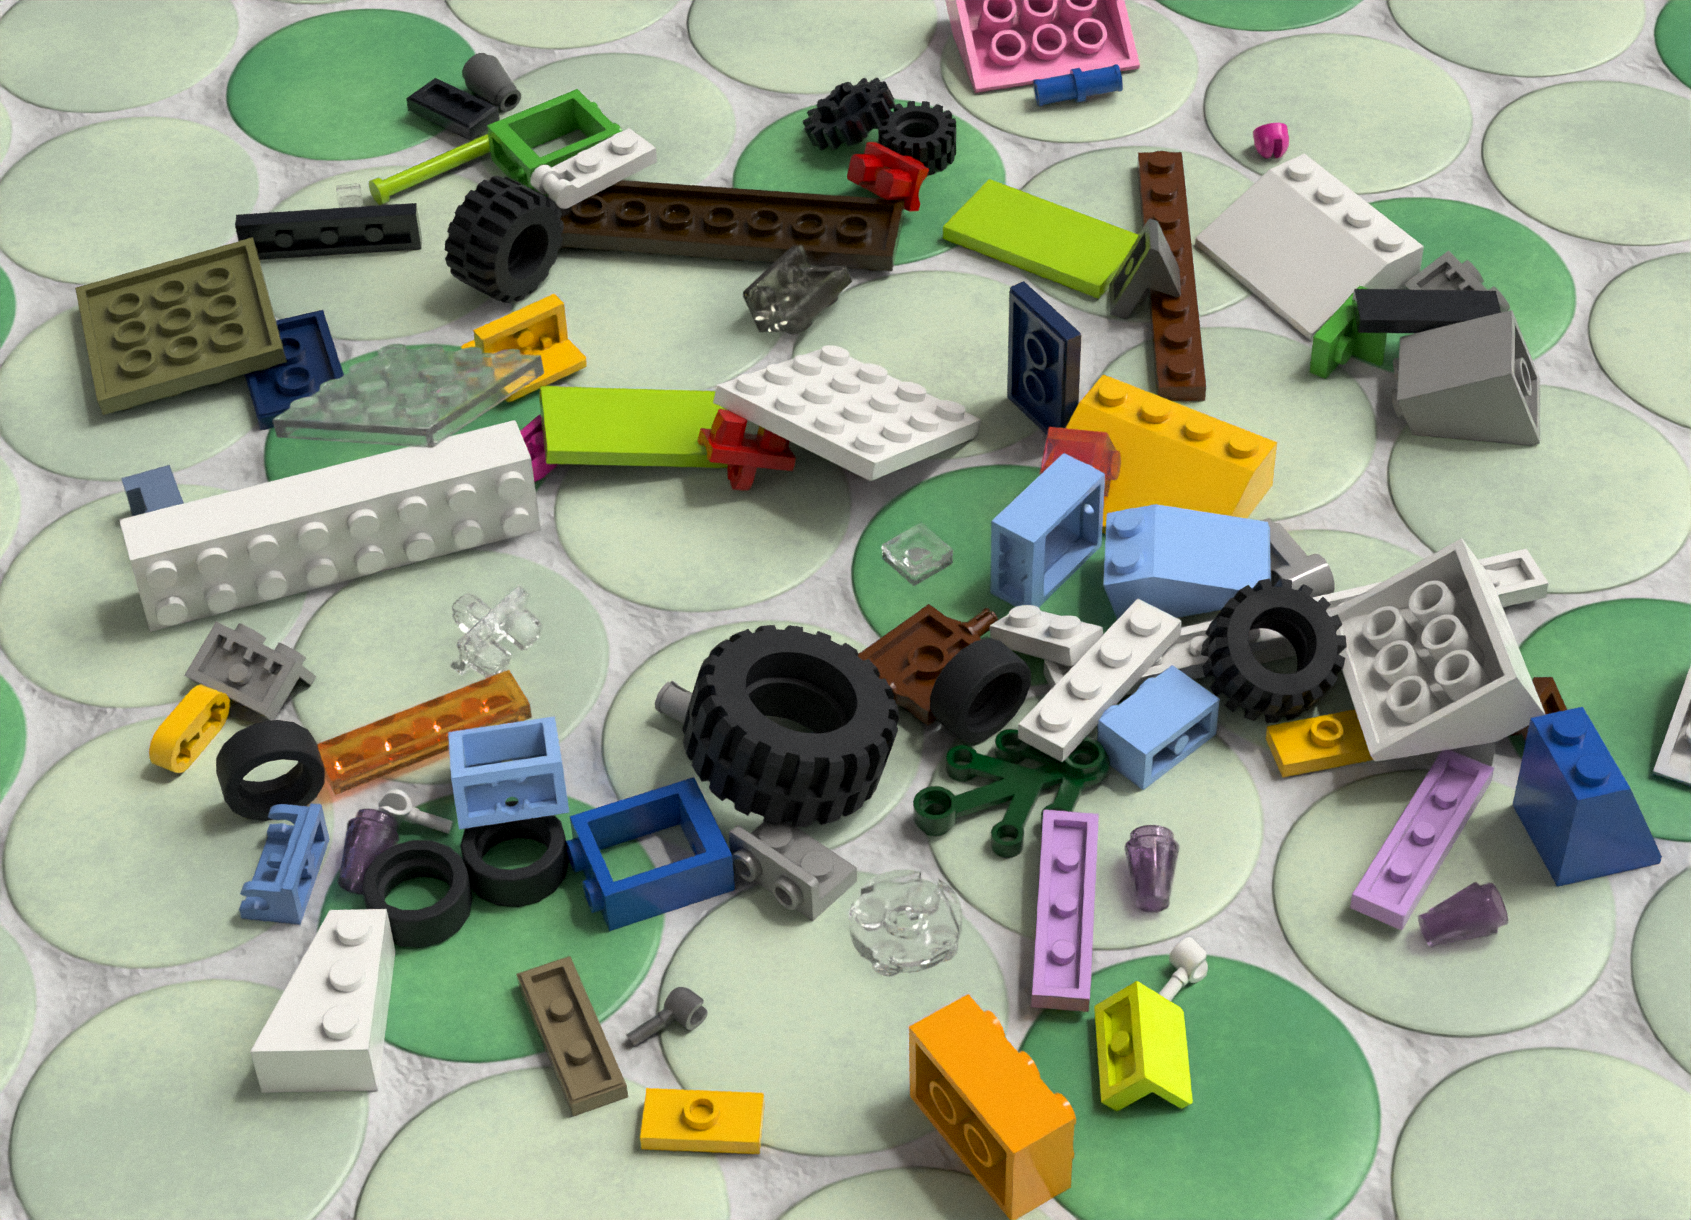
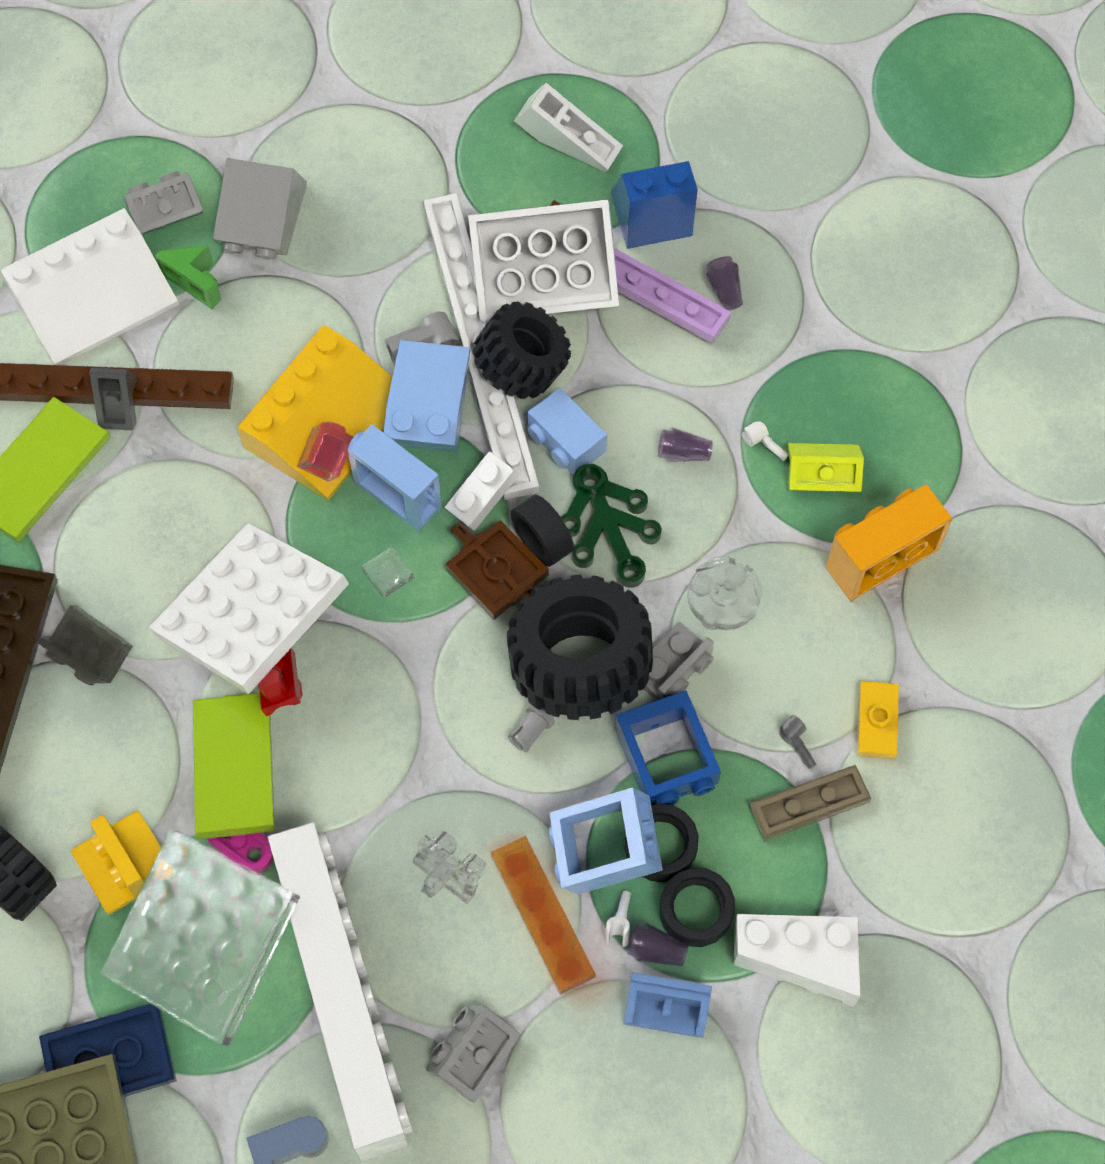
camera: 90 degrees left, 20 degrees up
yellow beam [149,684,230,774] -> none
black tyre [216,720,325,821] -> none
dark blue tile [1007,281,1082,445] -> none
white plate [1018,599,1181,762] -> none
lavender plate [1031,810,1099,1012] -> none
yellow plate [1265,709,1374,778] -> none
black tile [1352,289,1501,334] -> none

